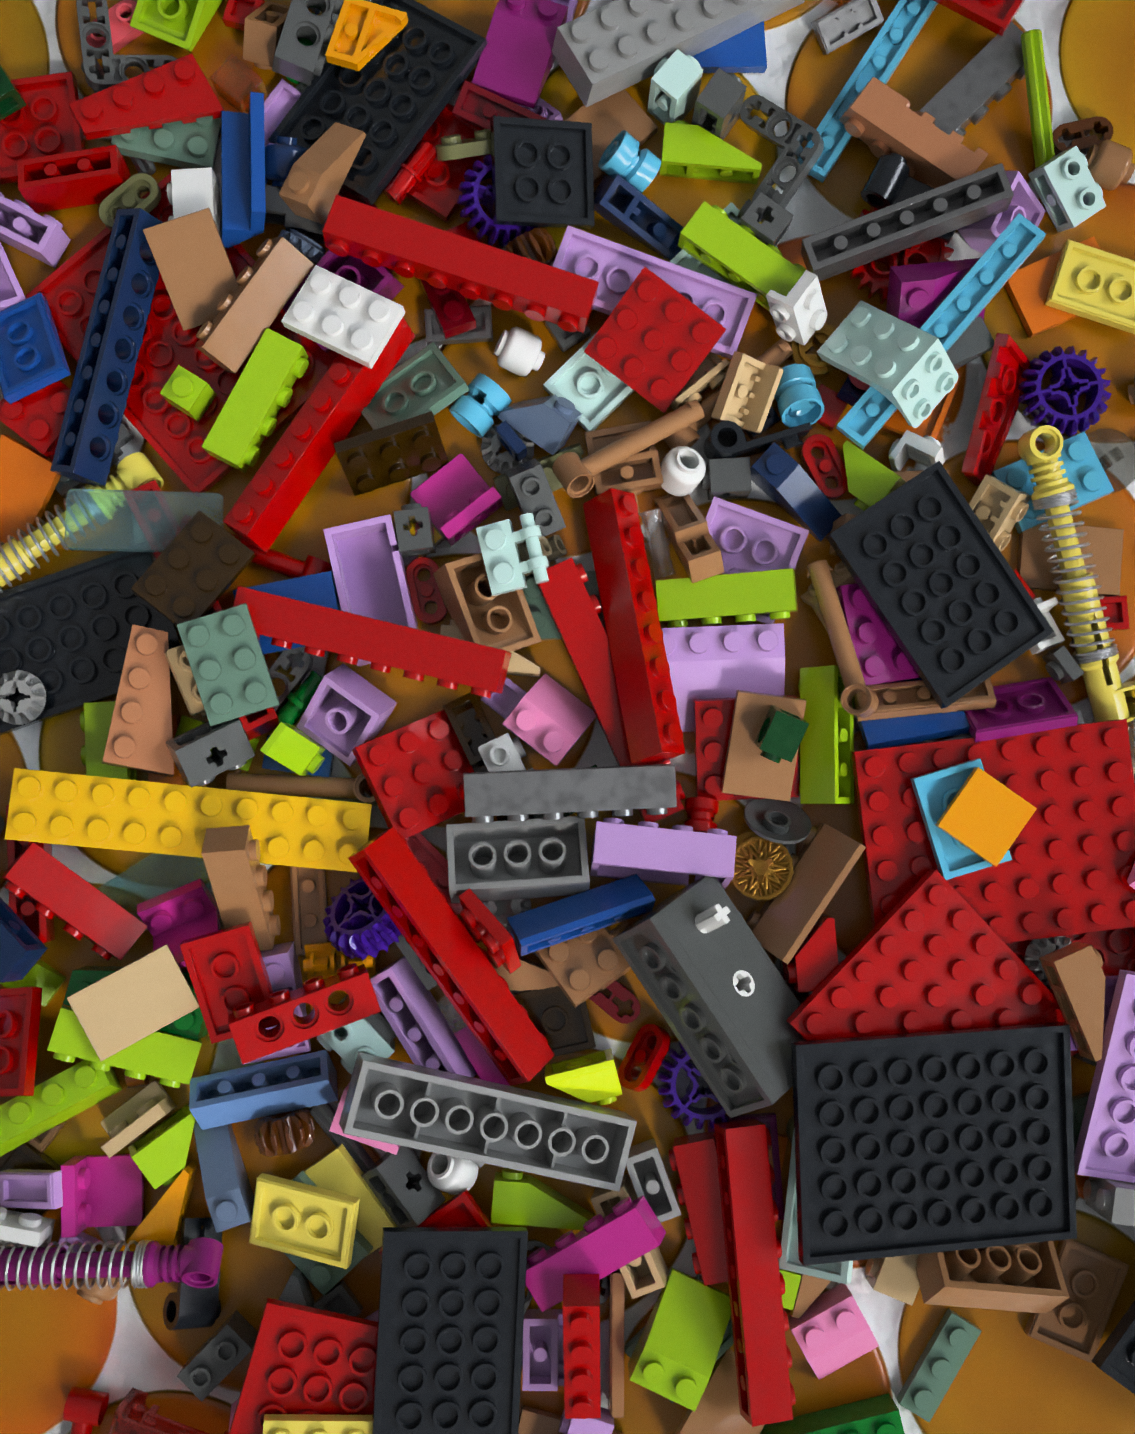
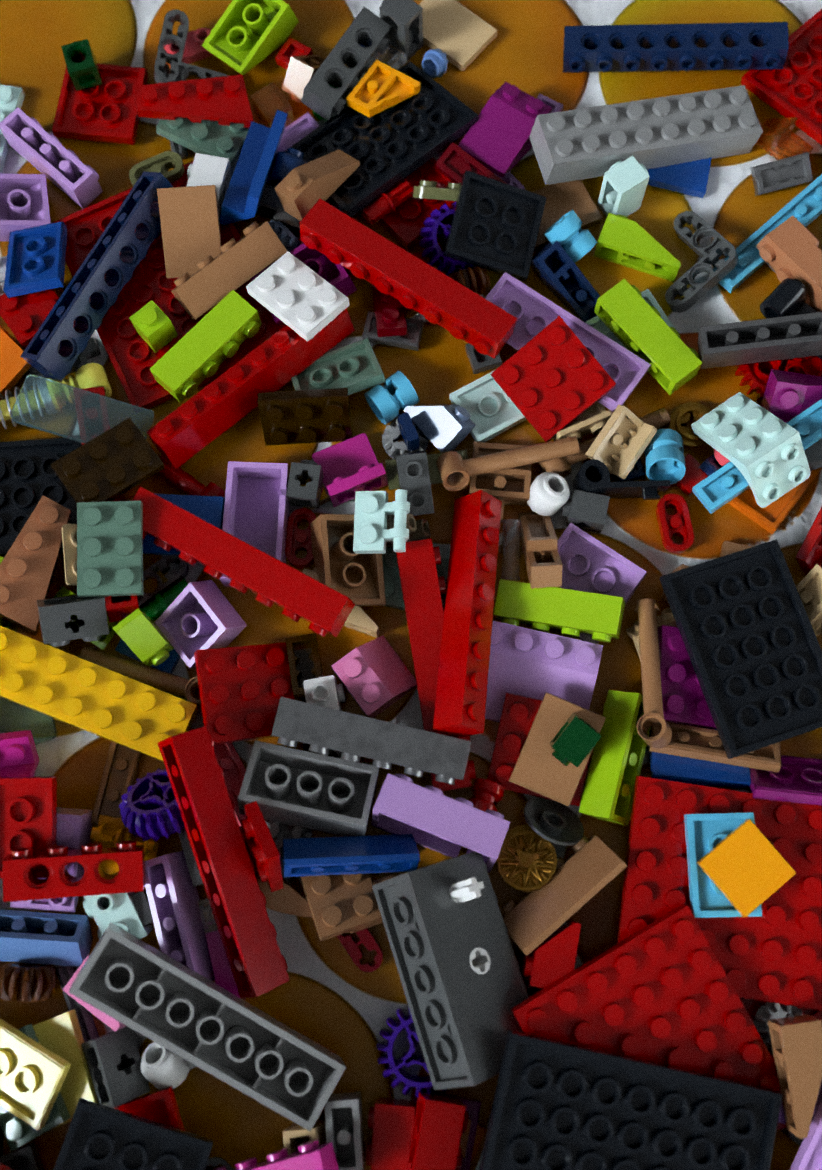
camera: 25 degrees right, 10 degrees down
red brick [17,145,130,213] -> none
medium nougat brick [201,825,281,951] -> none
lavender tile [481,677,527,719] -> none
lime slope [491,1168,595,1230] -> none
white head [494,327,546,377] -> none
dark brown plate [514,986,596,1057] -> none
neon yellow slope [545,1048,623,1106] -> none
red plate [618,1024,670,1092] -> none
dark grey brick [691,68,747,140] -> none
dark grey brick [737,192,794,246] -> none
dark blue slope [750,442,842,542] -> none
white bracket [766,270,828,346] -> none
lime slope [843,440,906,511] -> none
white bracket [888,430,945,471] -> none

